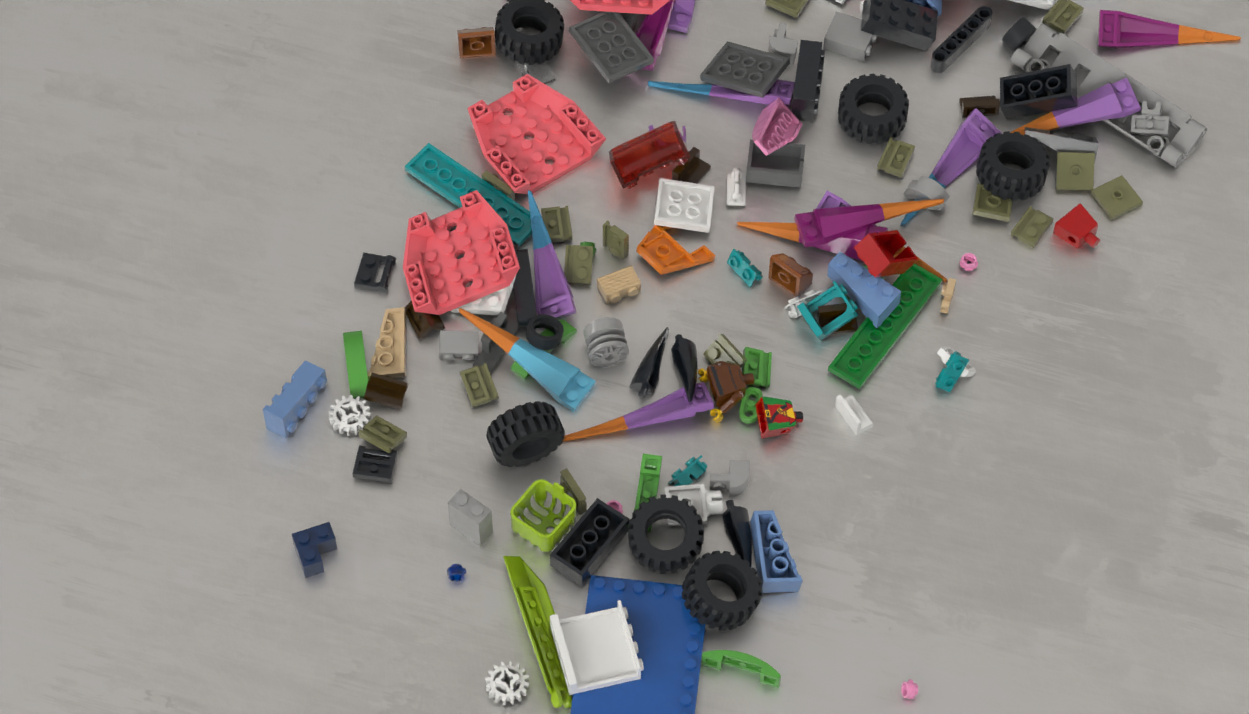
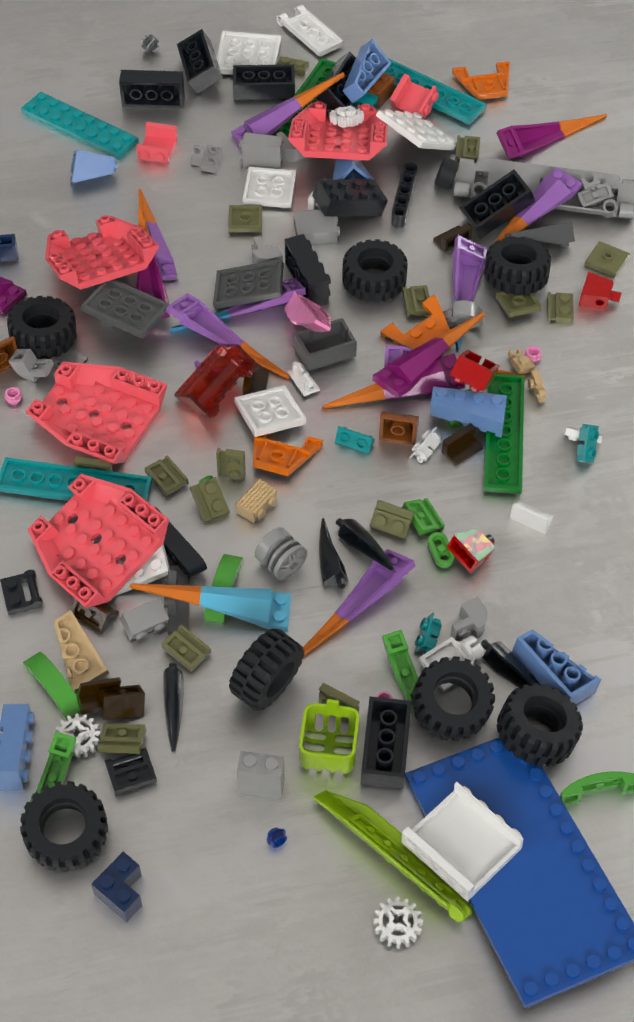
camera: 30 degrees left, 5 degrees down
black tyre [526,314,564,350] -> none
medium lavender plate [528,190,577,320] -> none
reddish brown torso [698,361,755,422] -> none
teal panel [797,281,858,340] -> none
olive plate [1055,152,1095,190] -> none
none -> bright pink plate [4,387,23,404]
none -> light grey brick [8,349,54,382]
none -> black tyre [20,781,108,872]
none -> bright green slope [30,732,77,821]
none -> dark brown panel [98,685,145,720]
none -> black piece [163,663,184,752]
none -> medium lavender plate [166,293,289,380]
none -> orange wing [380,294,450,349]
none -> tan plate [508,348,536,374]

